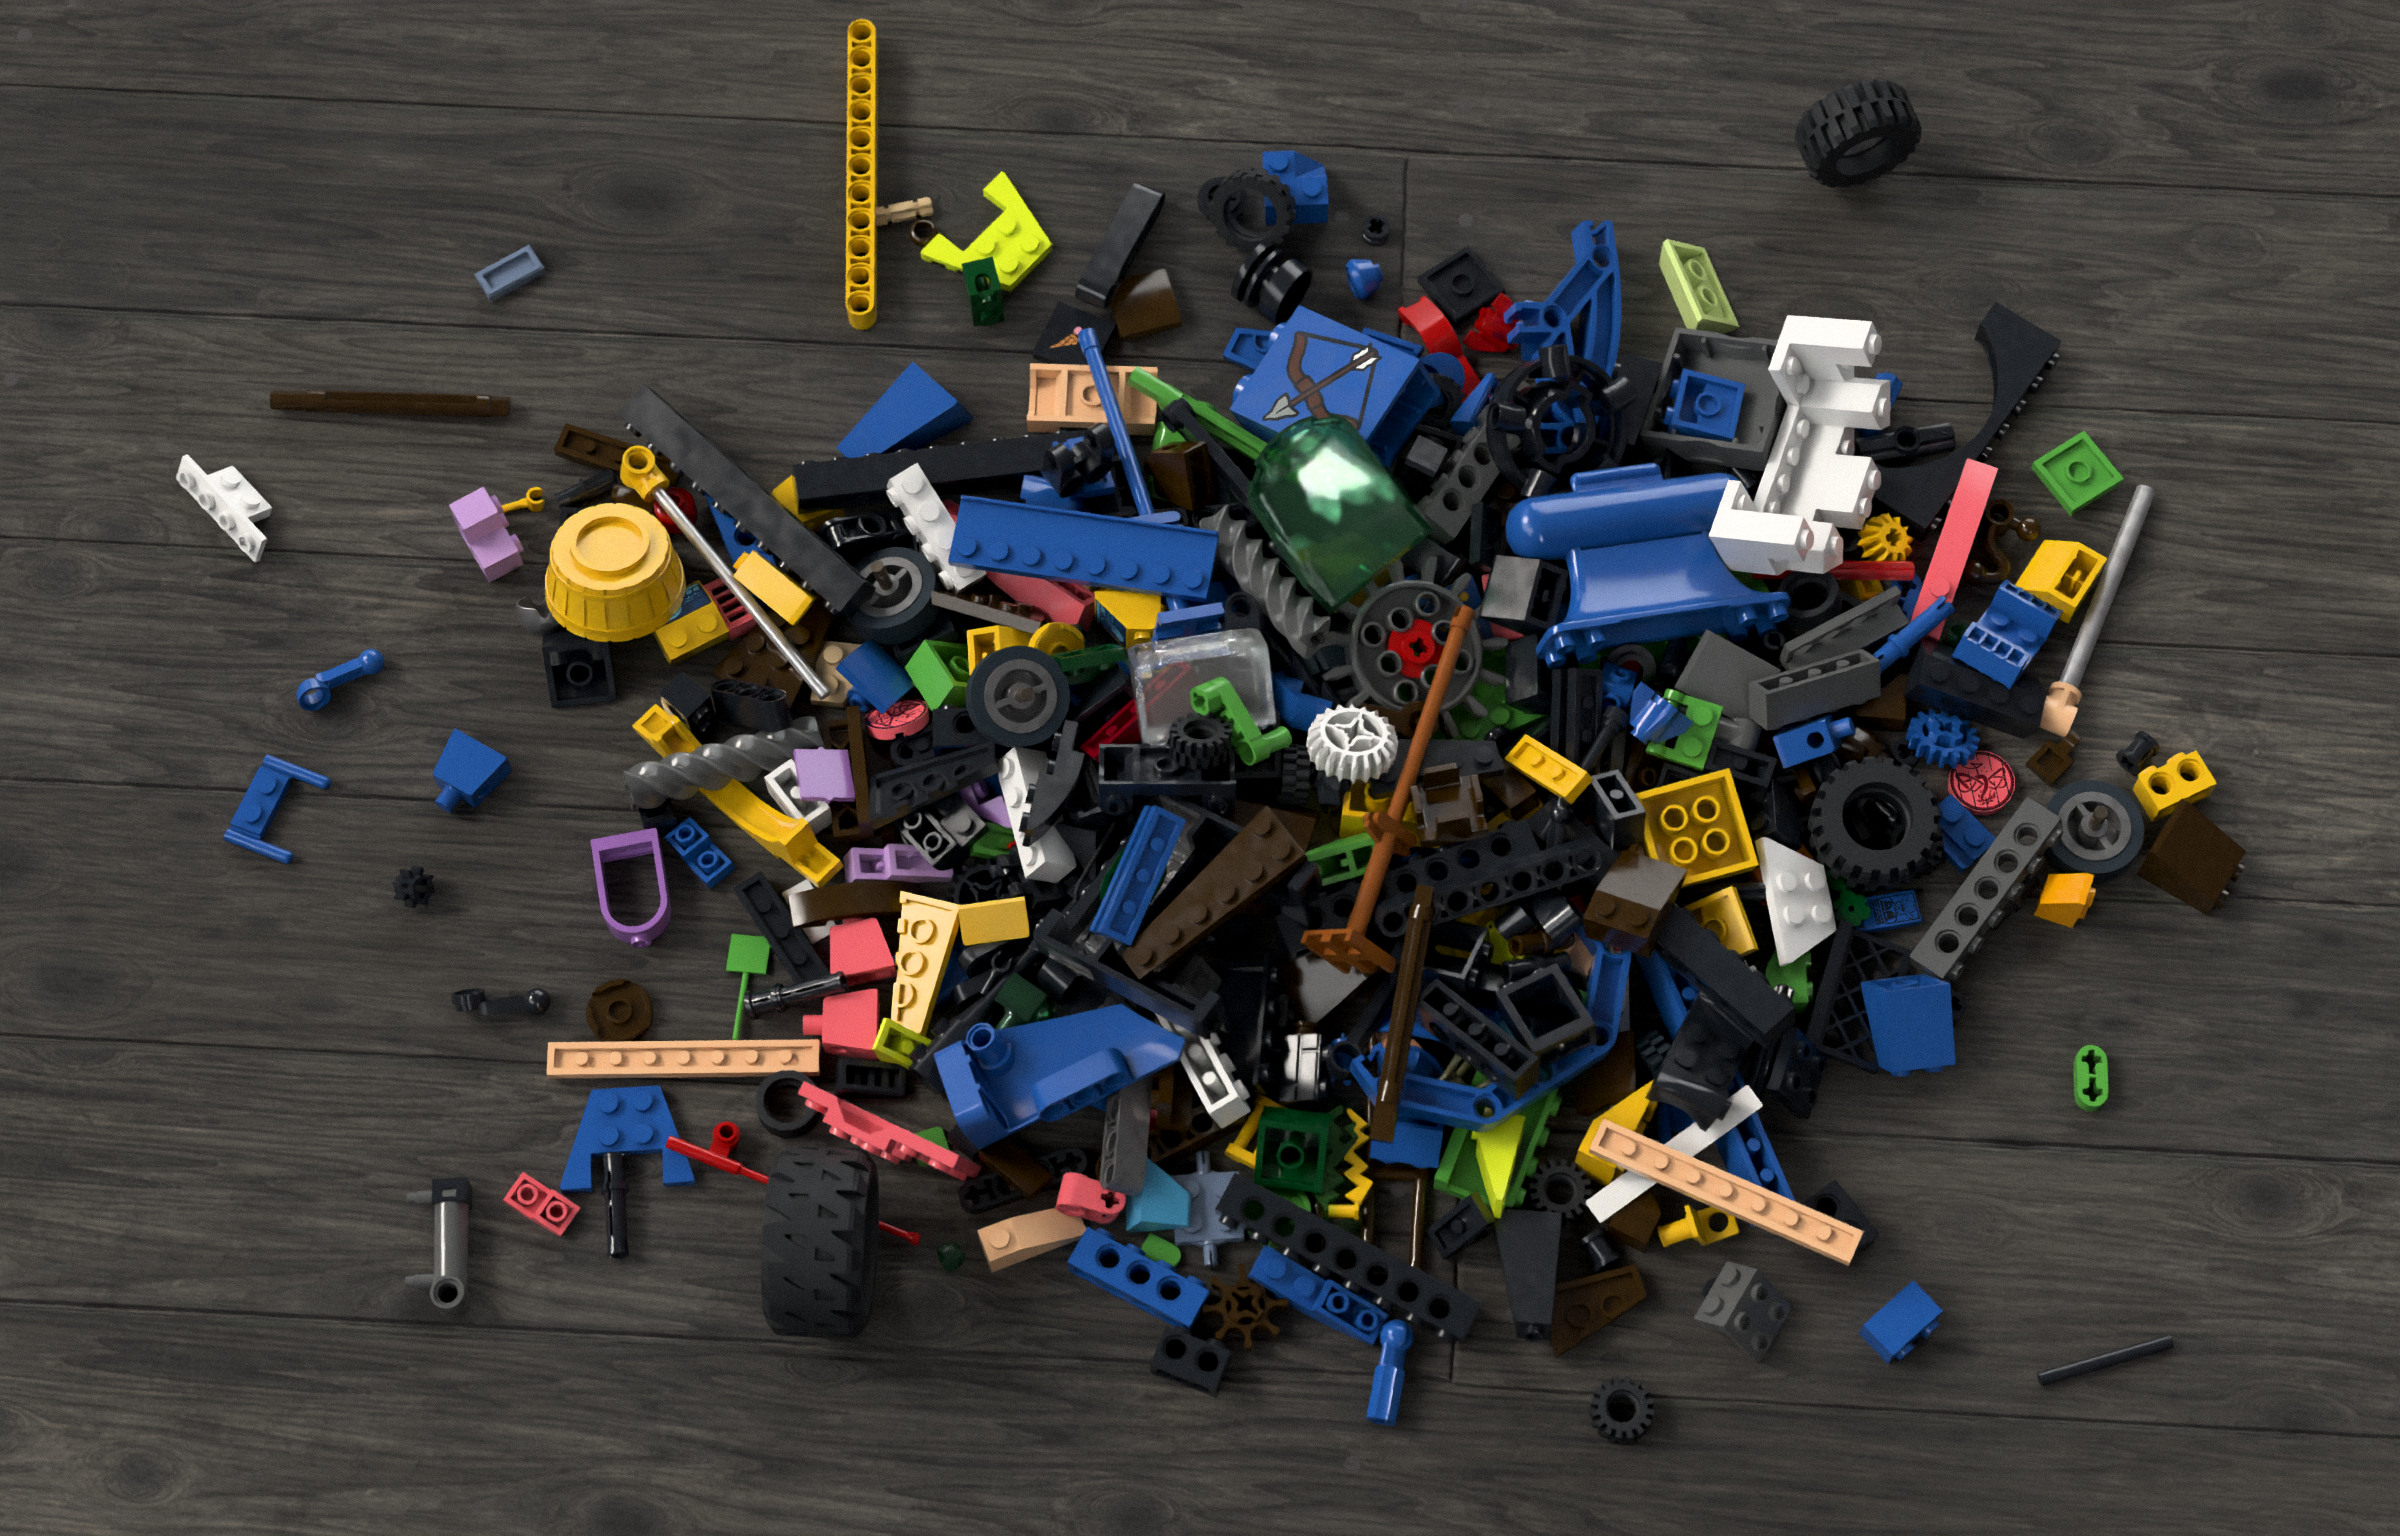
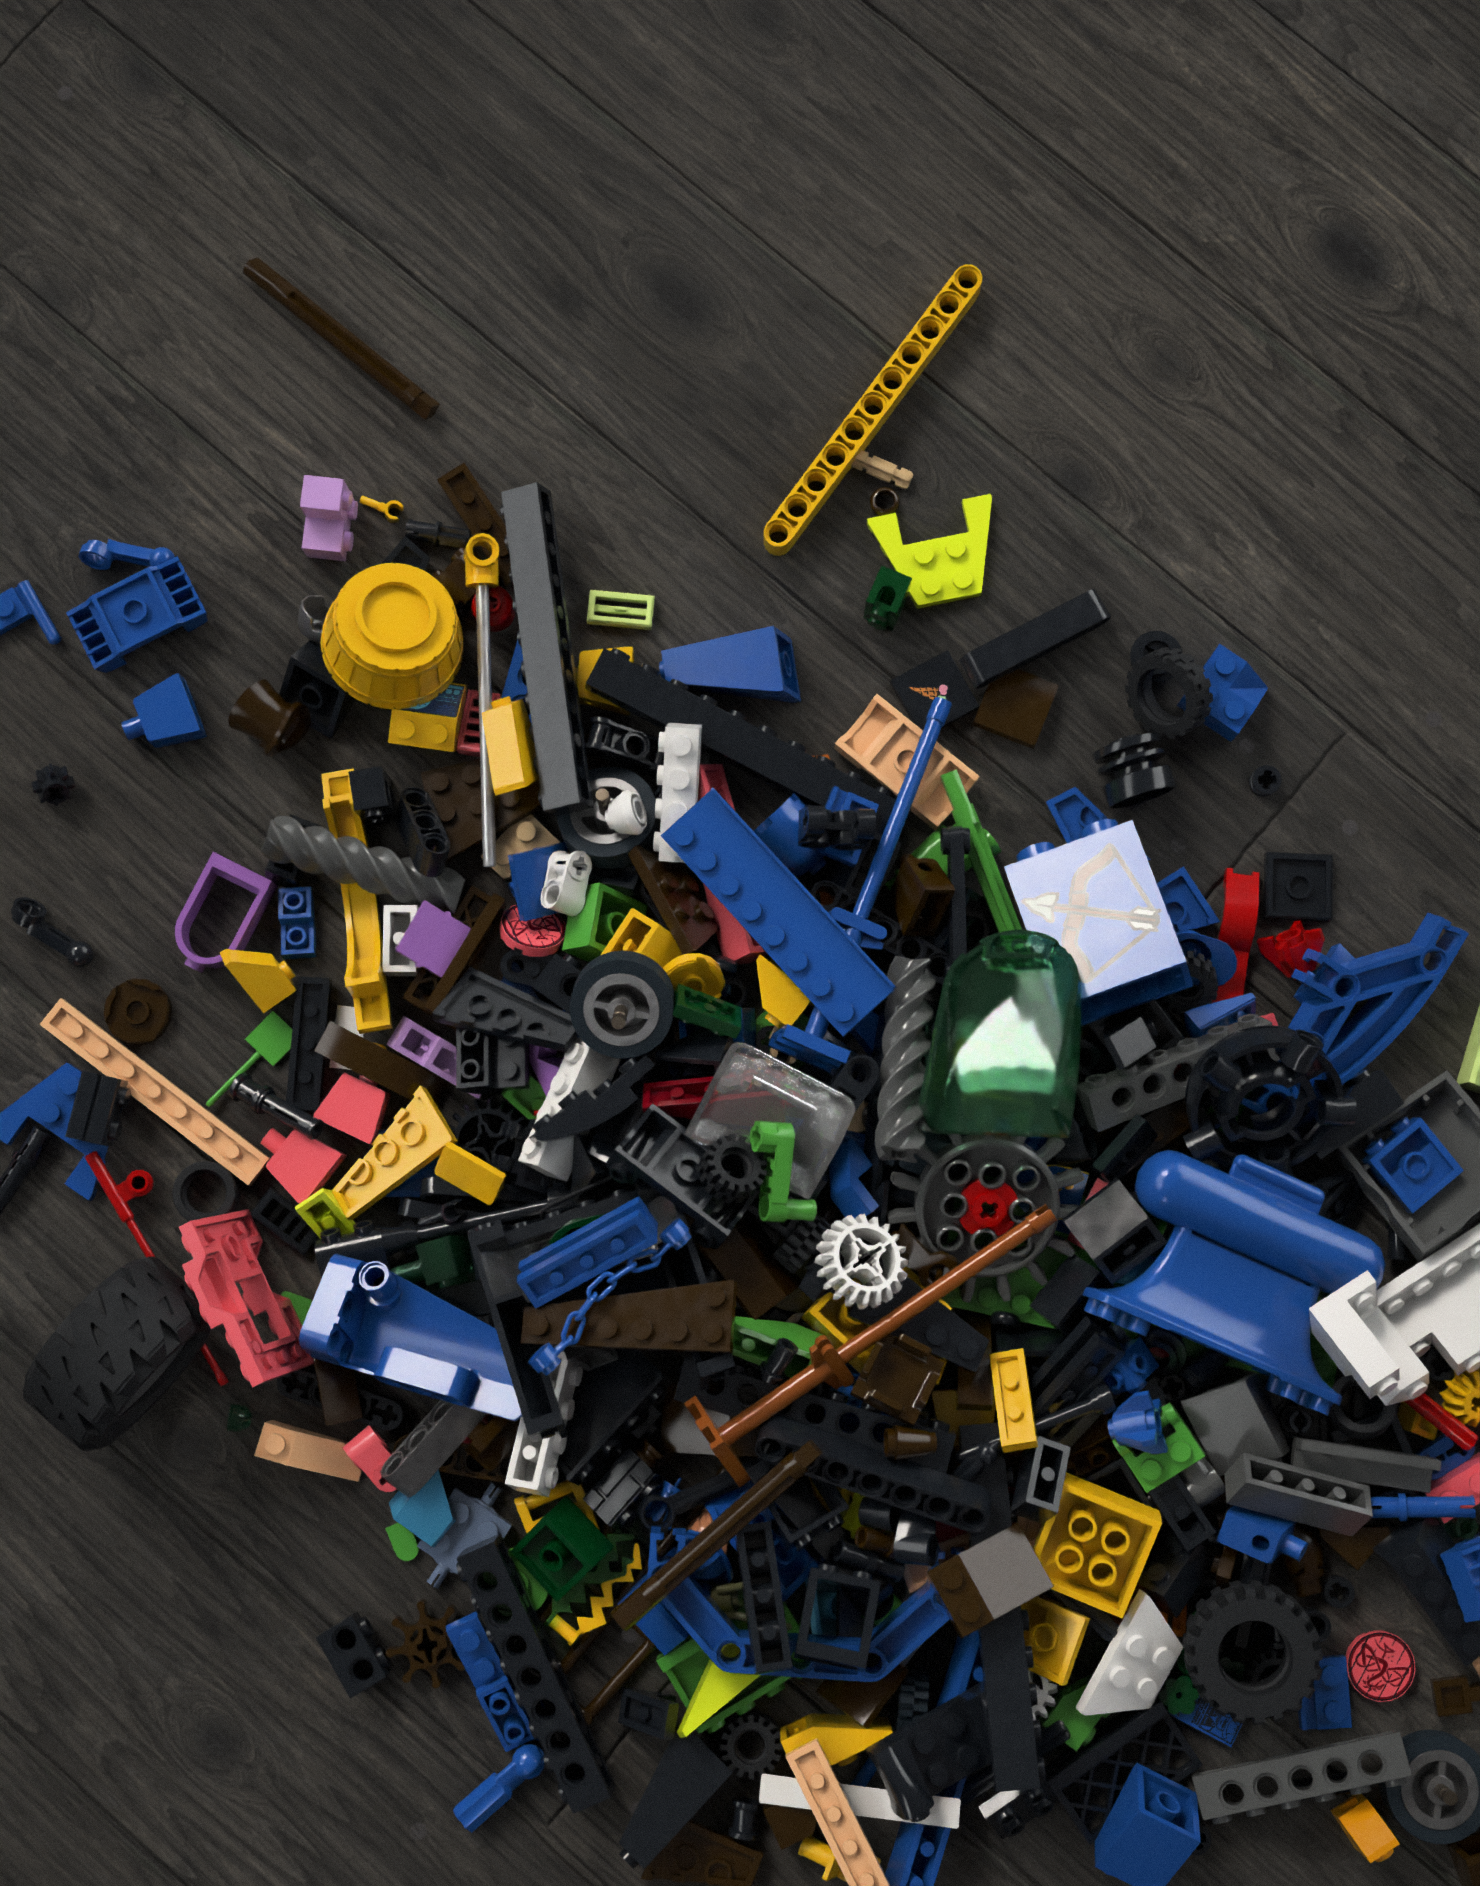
camera: 40 degrees right, 15 degrees up
white bracket [176,454,272,563] -> none
sand blue tile [474,245,546,302] -> none
blue brick [1067,1227,1210,1331] -> none
blue cone [1345,259,1383,301] -> none
blue gear [1906,709,1980,769] -> none
none -> black brick [65,1071,131,1147]
none -> blue plate [66,556,208,673]
none -> yellow slope [220,949,296,1013]
none -> dark brown hat [228,679,311,757]
none -> blue piece [528,1218,691,1376]
none -> white piece [540,851,592,917]
none -> yellowish green tile [587,590,655,630]
none -> white cone [605,790,647,835]
none -> black pin [759,1338,798,1385]
none -> dark brown cone [883,1425,937,1461]

